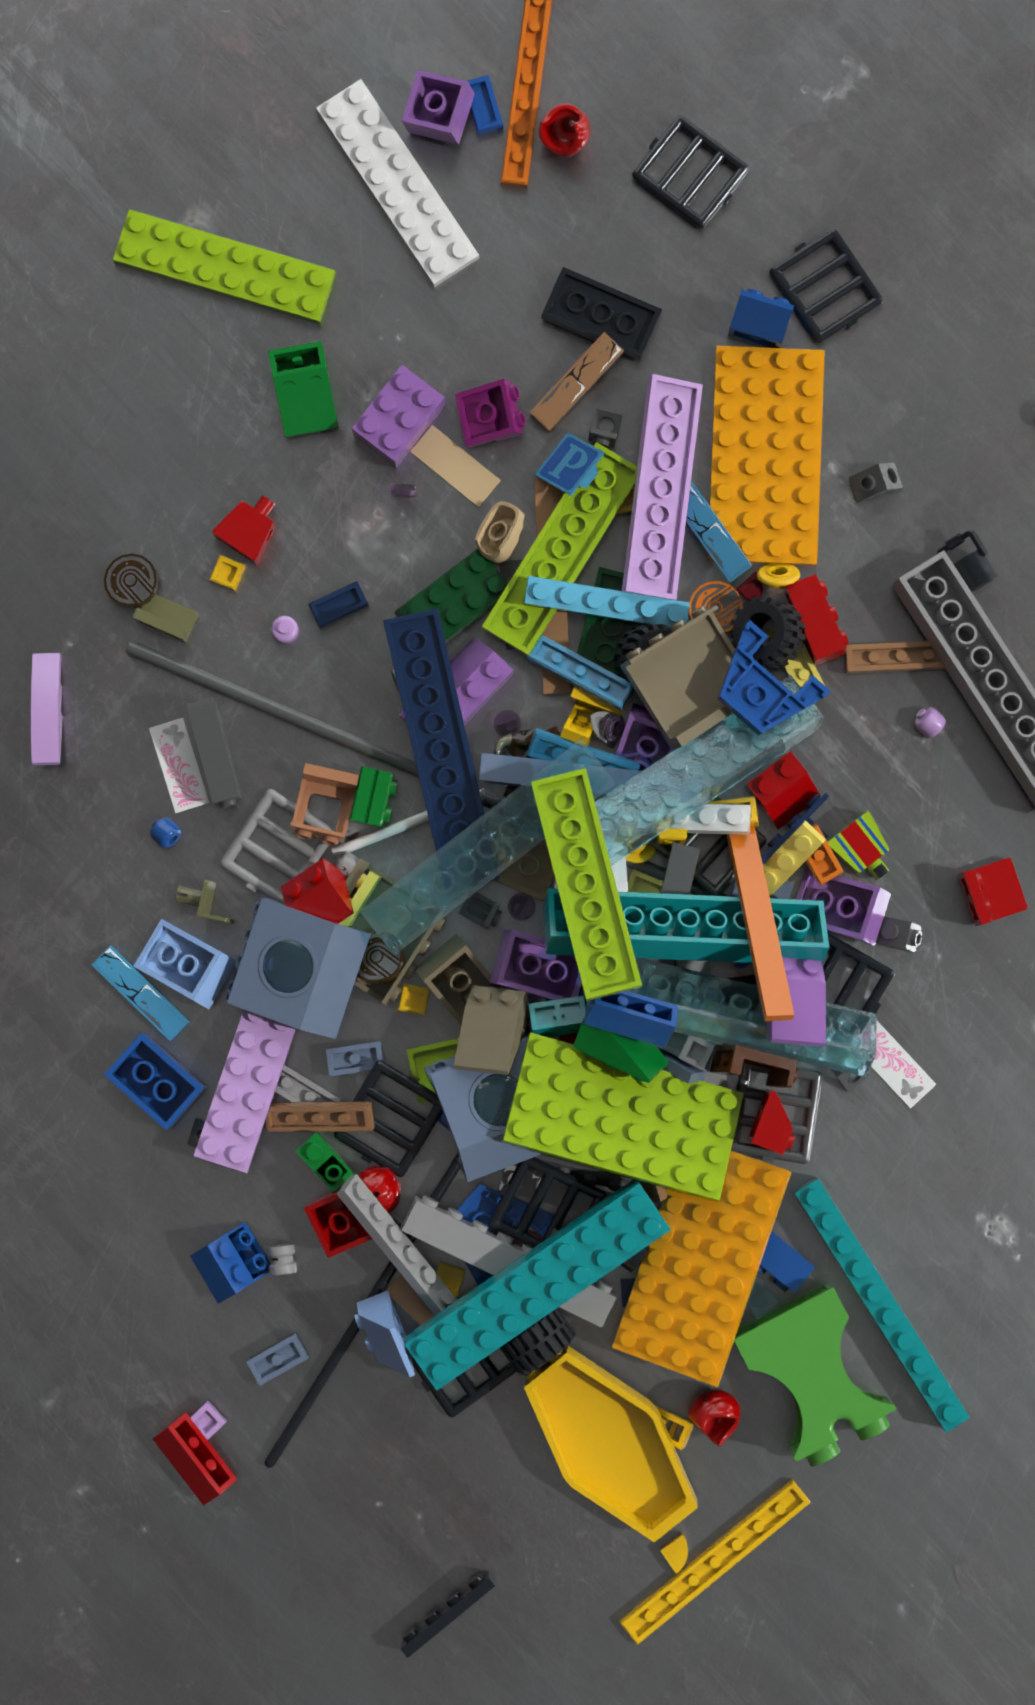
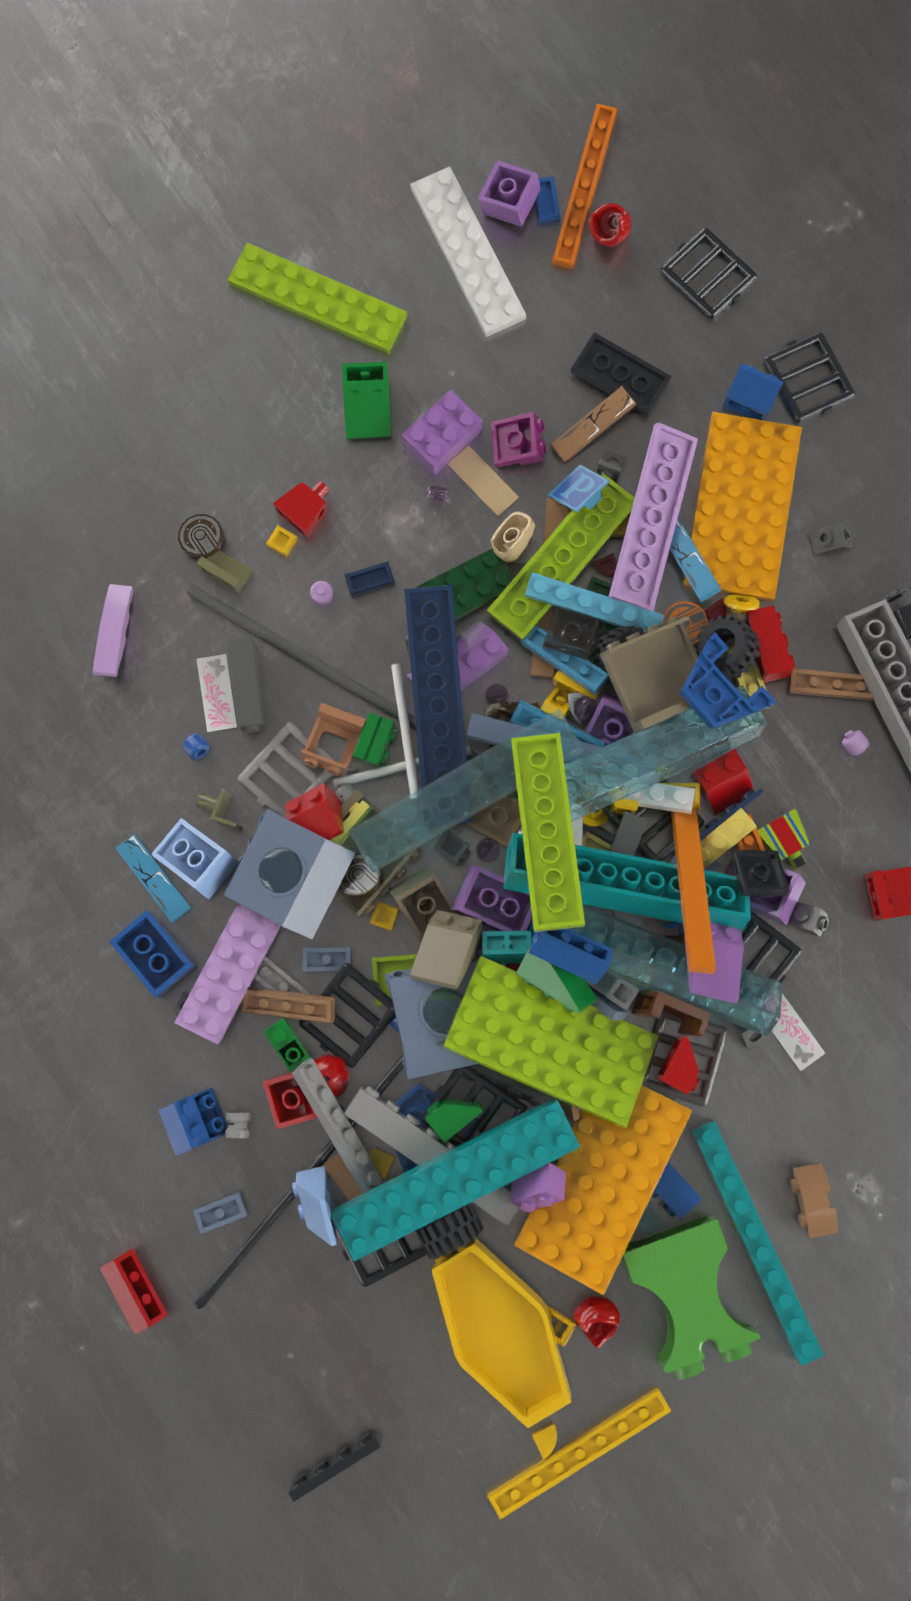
camera: 10 degrees right, 5 degrees down
lavender plate [190,1401,227,1440] -> none
none -> white piece [391,664,420,800]
none -> green slope [425,1099,483,1142]
none -> medium lavender brick [510,1163,566,1212]
none -> clear smoke plate [543,607,600,660]
none -> dark red tile [592,553,618,577]
none -> black tile [730,850,789,896]
none -> medium nougat brick [790,1163,838,1239]

